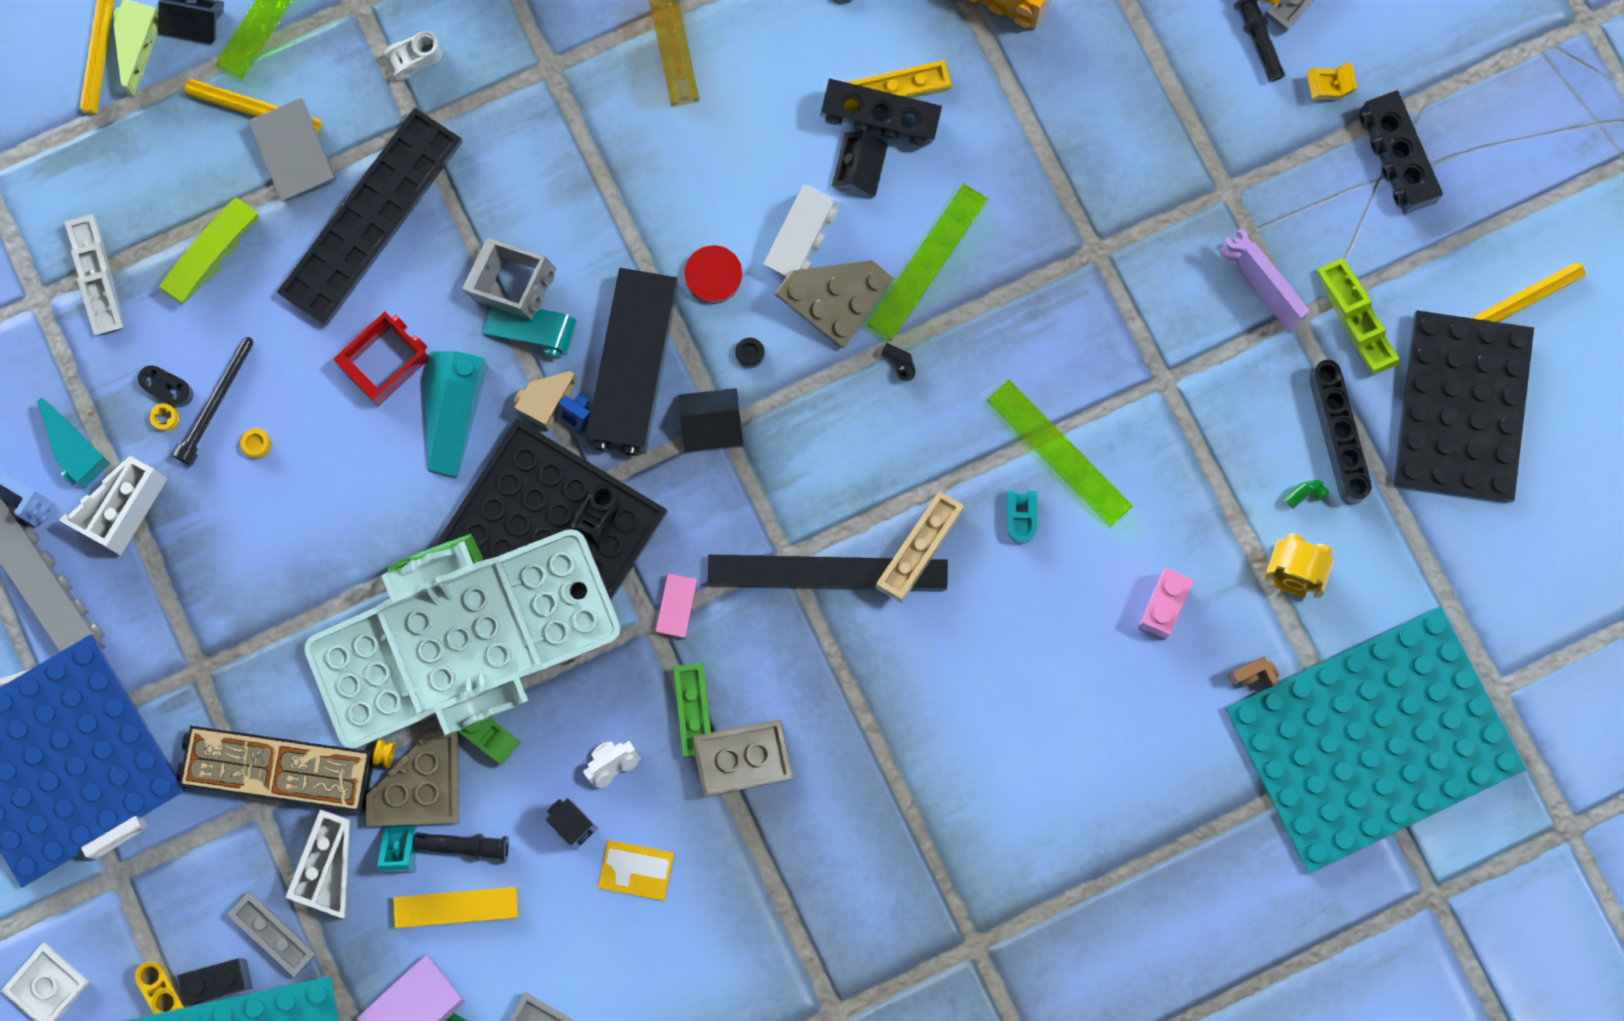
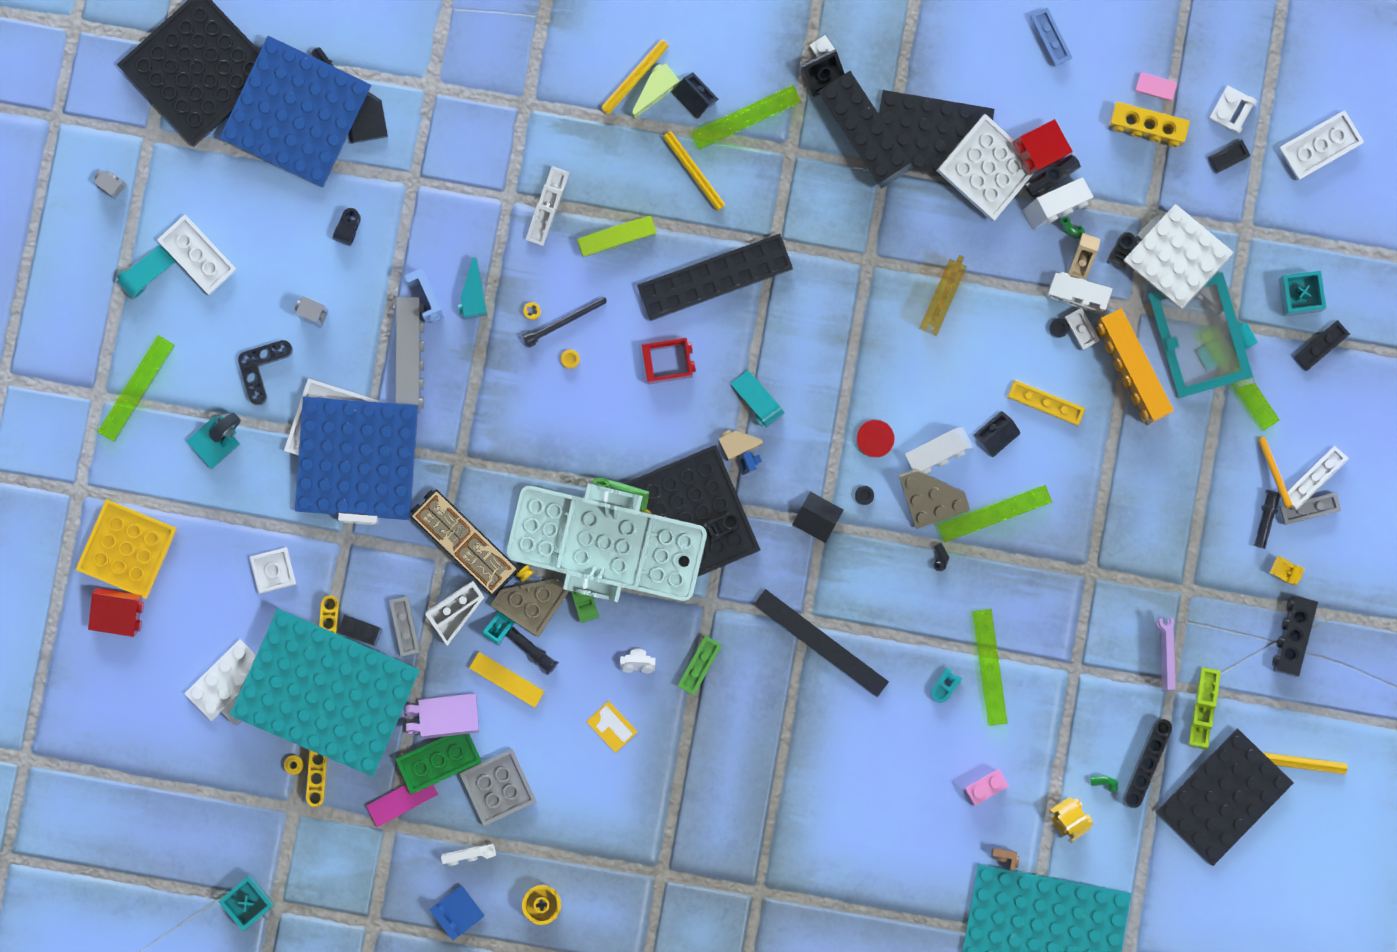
camera: 35 degrees right, 5 degrees up
white wedge [59,456,168,556] -> none
black beam [138,365,193,407] -> none
light grey tile [248,98,336,202] -> none
white piece [384,31,443,80] -> none
teal wedge [423,351,488,478] -> none
light grey window [462,238,557,320] -> none
black brick [545,798,598,850] -> none
black brick [586,267,679,456] -> none
bright pink tile [656,574,698,639] -> none
dark tan tile [691,719,793,797] -> none
black brick [820,78,942,146] -> none
tan plate [876,491,964,603] -> none

